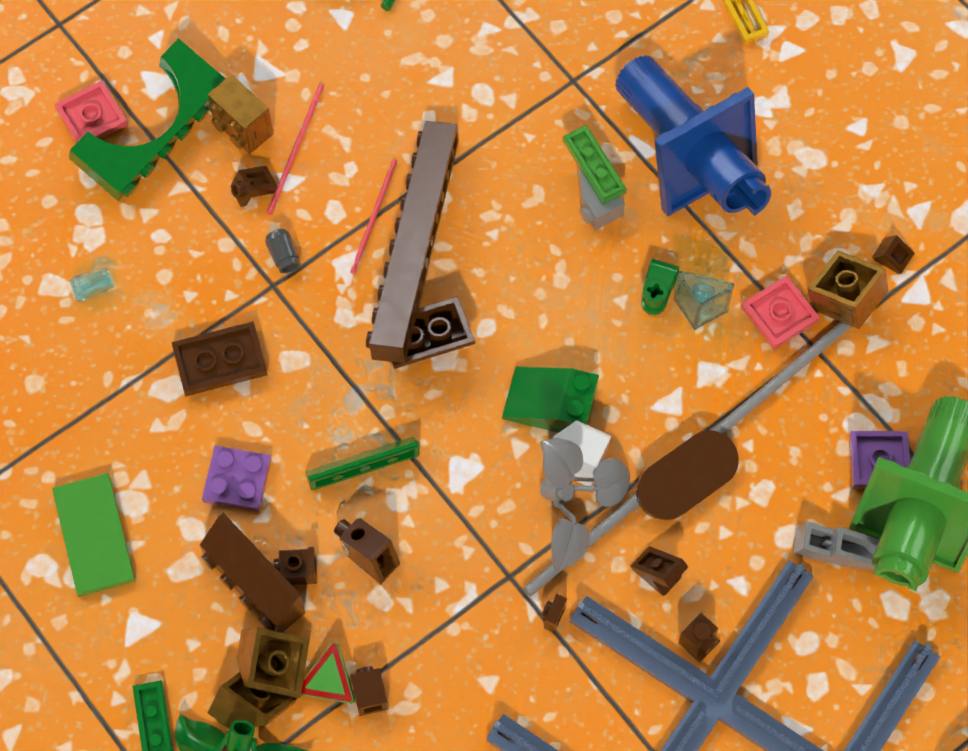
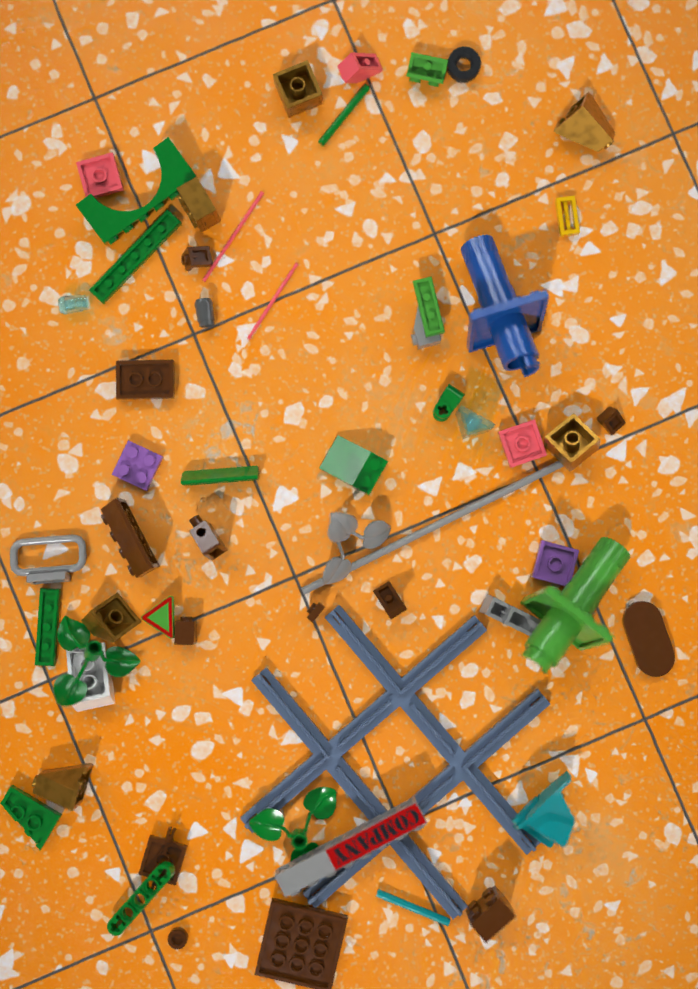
camera: 15 degrees right, 20 degrees up
bright green tile [52,473,135,597] -> none
pearl gold slope [237,627,310,698] -> none
reddish brown brick [273,547,317,585] -> none
brick [366,121,459,364] -> none
reddish brown slope [389,297,475,369] -> none
white slope [553,420,612,486] -> none
reddish brown tile [636,430,739,520] -> none
reddish brown brick [678,613,720,663] -> none
none -> light grey bar [10,534,87,585]
none -> green tile [89,209,182,304]

